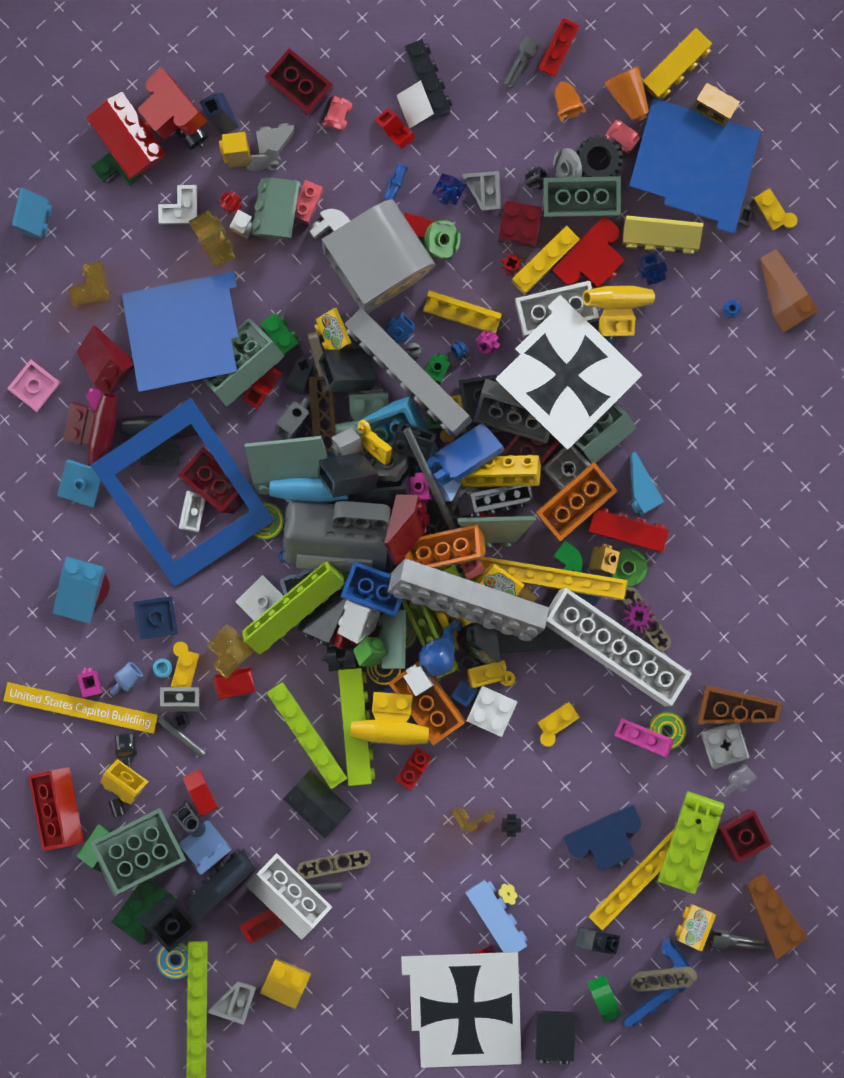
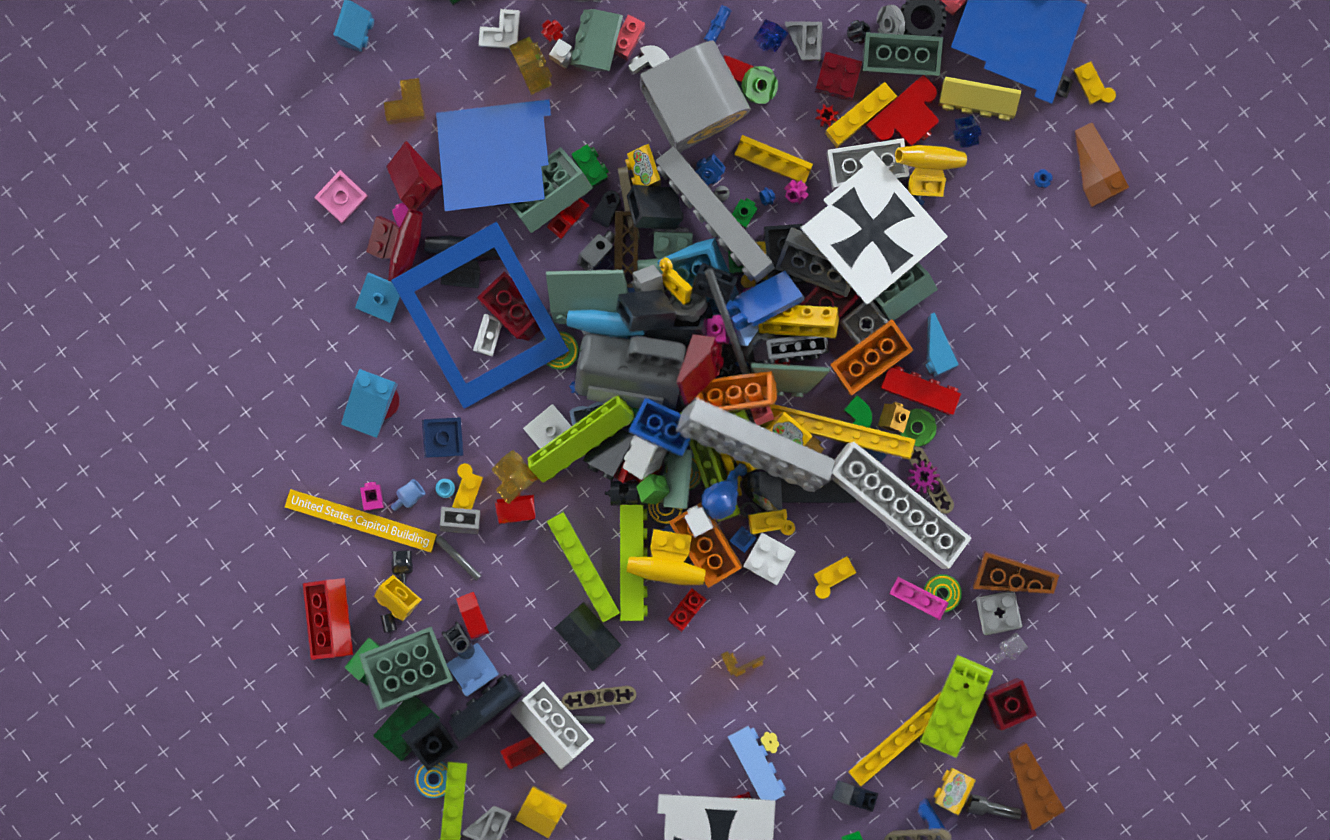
camera: 10 degrees right, 0 degrees up
black bush [172,712,190,729] -> none
black gear [502,814,522,837] -> none
dark blue brick [562,804,641,871] -> none

